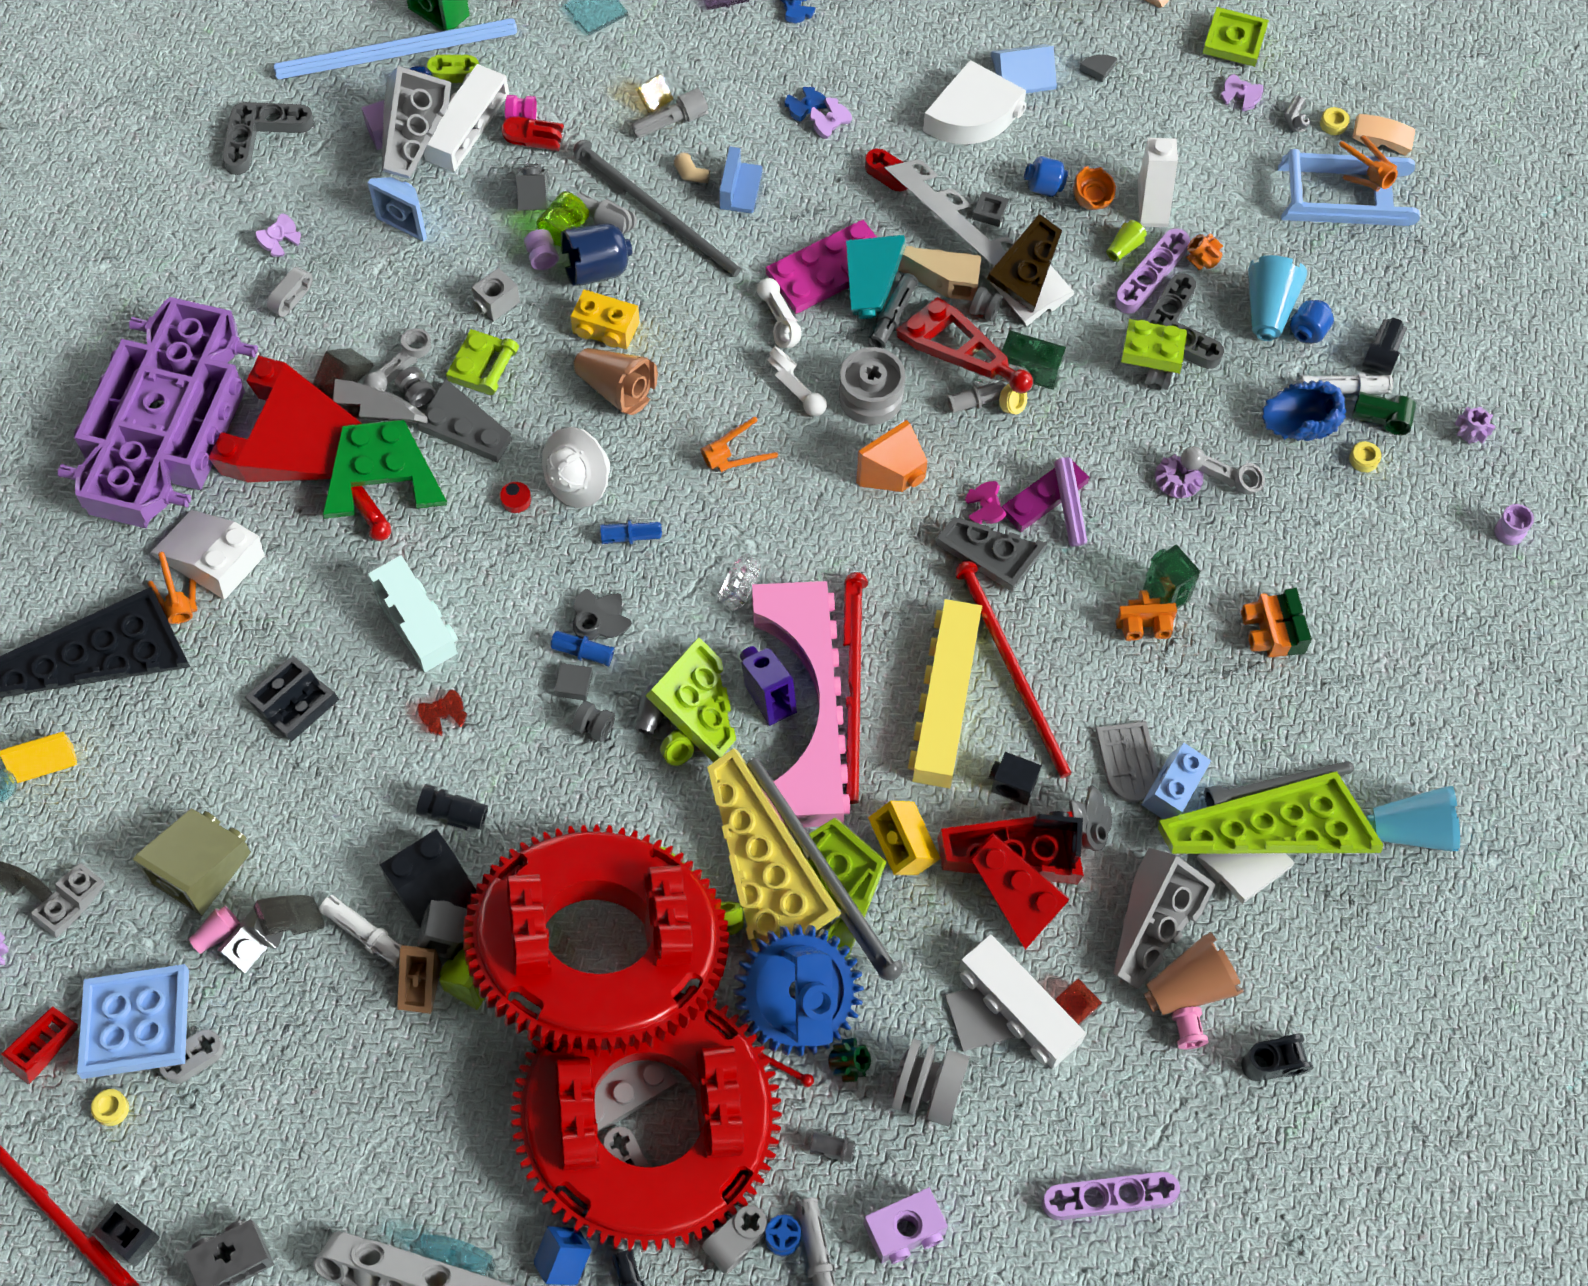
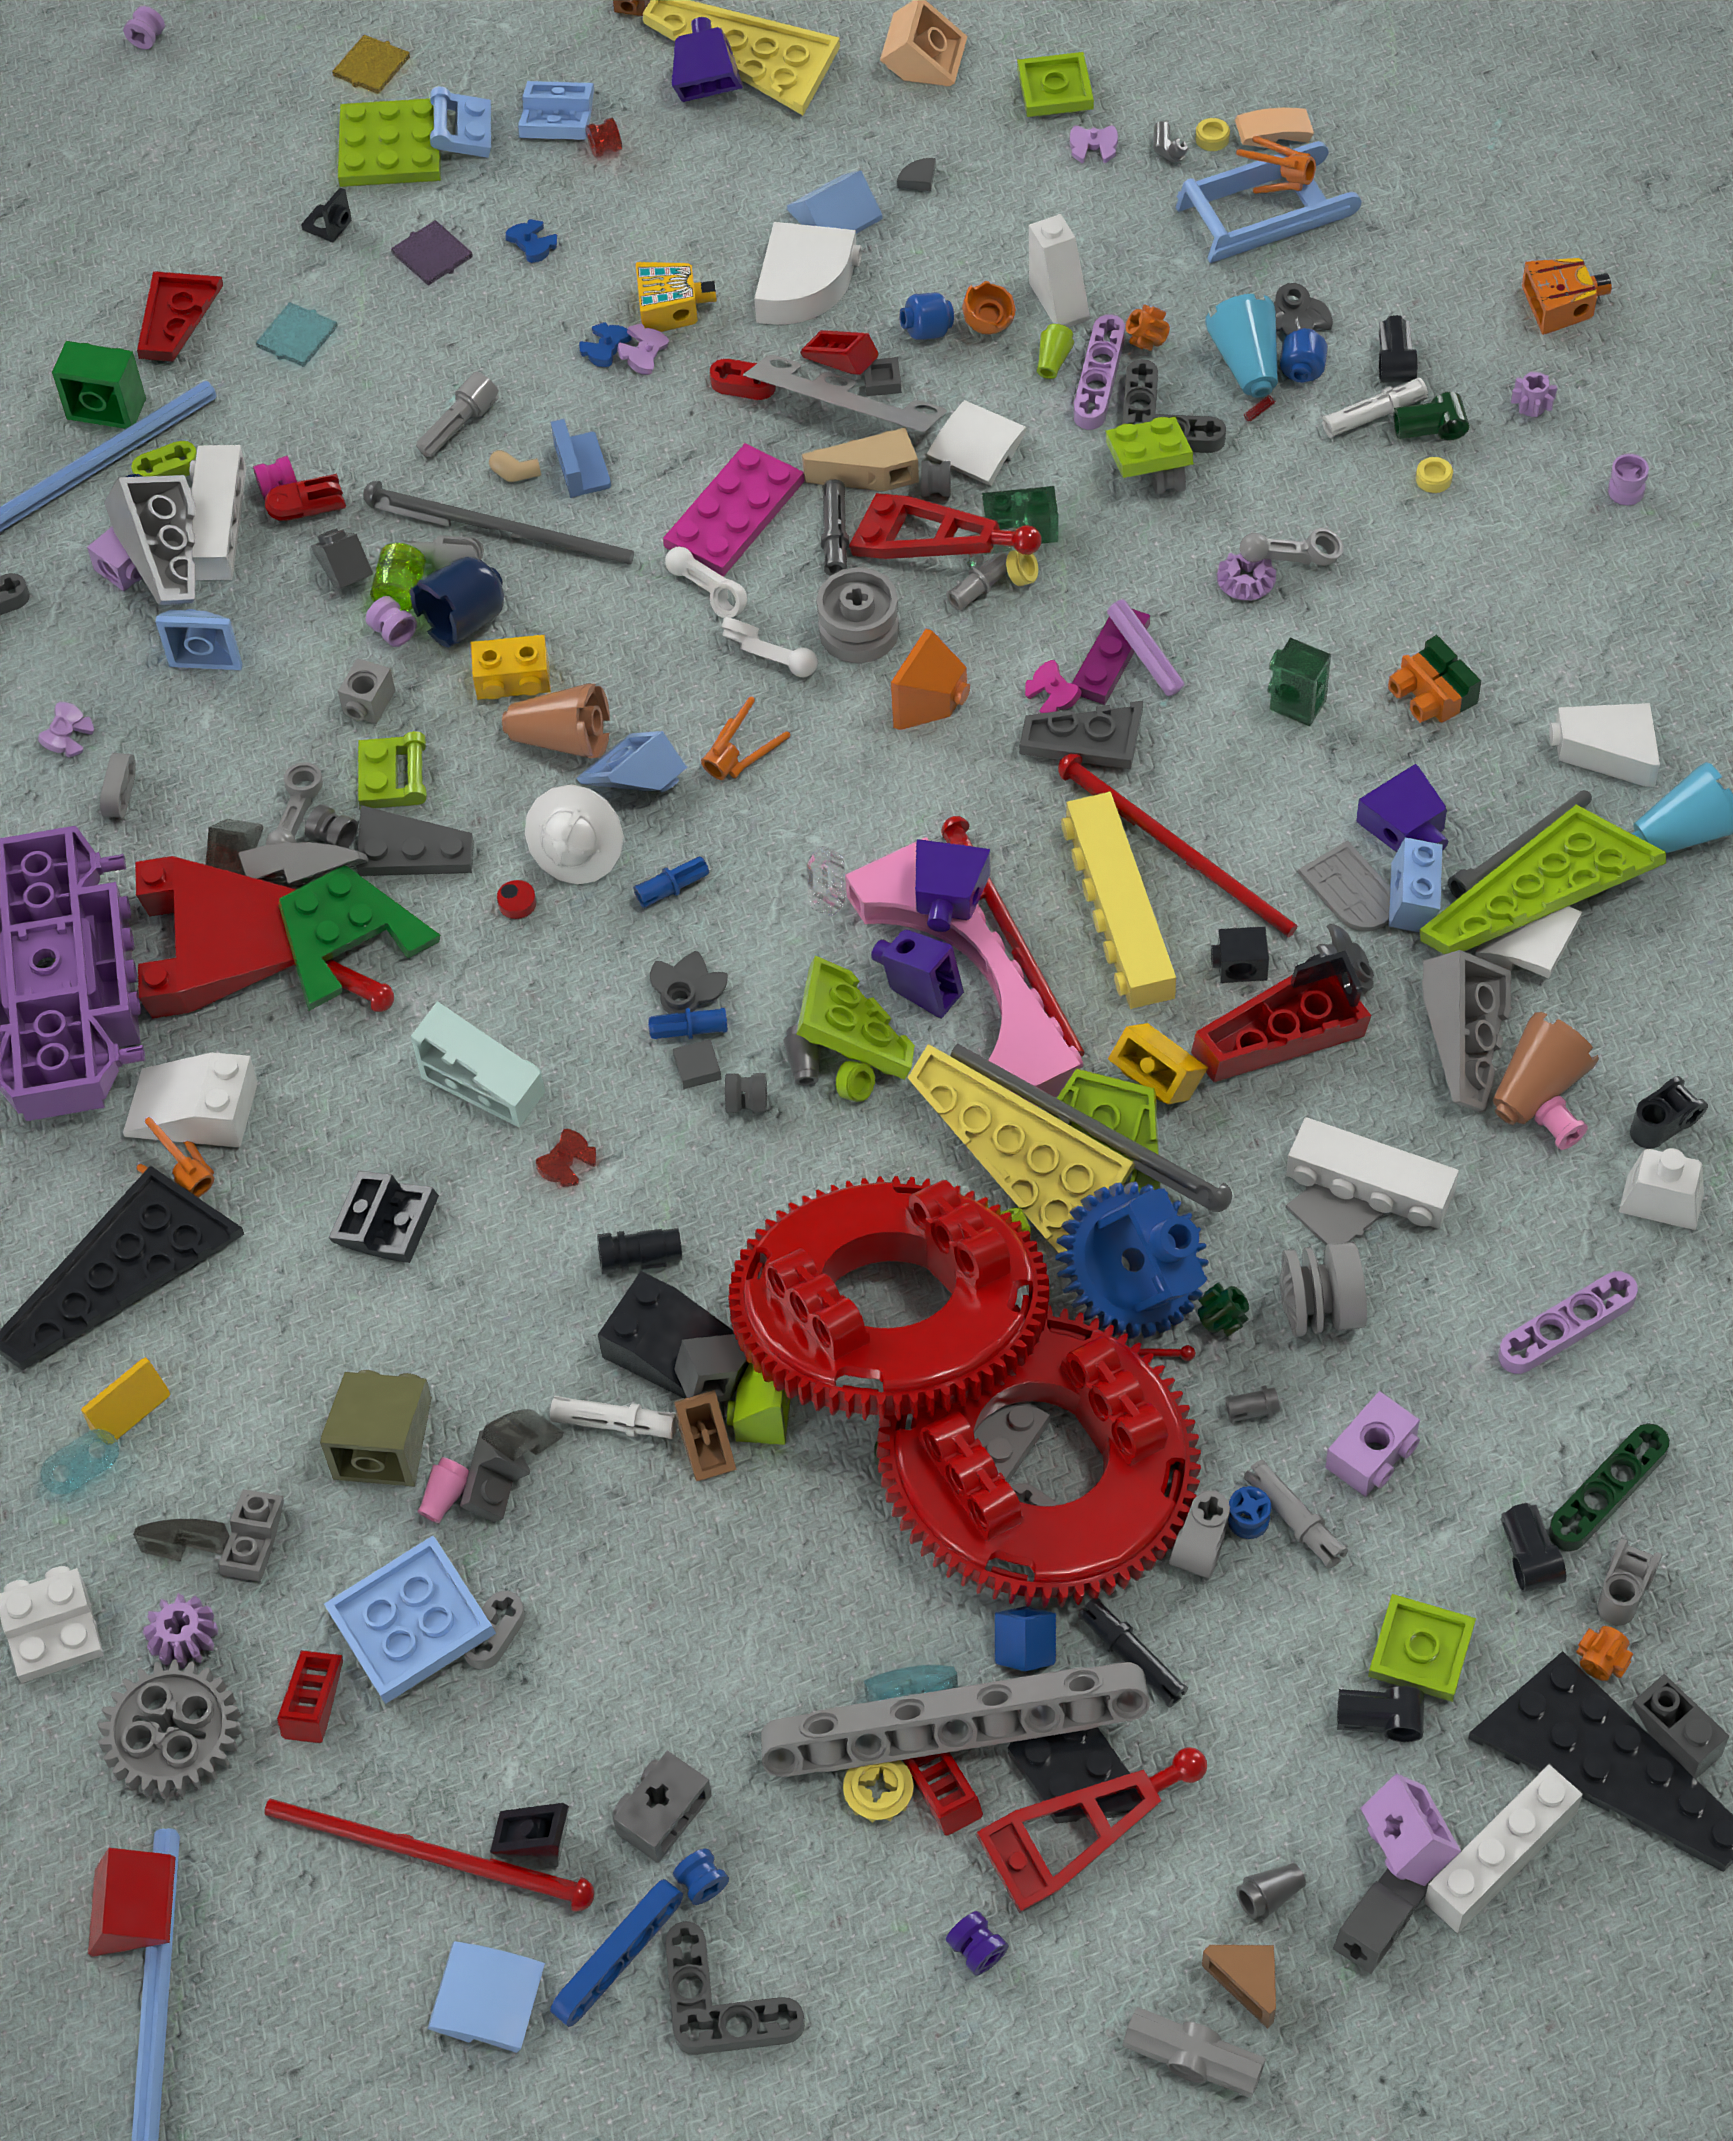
camera: 20 degrees left, 5 degrees down
light yellow tile [91,1089,129,1126] -> none
clear yellow plate [635,74,674,113] -> none
teal slope [846,235,906,319] -> none
red wing [971,833,1070,950] -> none
dark brown wing [987,214,1062,312] -> none
clear red plate [1054,978,1102,1026] -> none
orange hips [1115,590,1177,641] -> none
blue piece [1262,380,1346,441] -> none
none -> light blue slope [576,731,687,792]
none -> yellow torso [636,262,717,332]
none -> red slope [800,330,879,375]
none -> dark purple torso [915,839,991,932]
none -> red leg [1244,395,1276,421]
none -> dark grey plate [1274,283,1333,336]
none -> dark purple torso [1356,764,1449,852]
none -> orange torso [1522,258,1612,335]
none -> white slope [1549,703,1660,787]
none -> white torso [1619,1148,1704,1230]

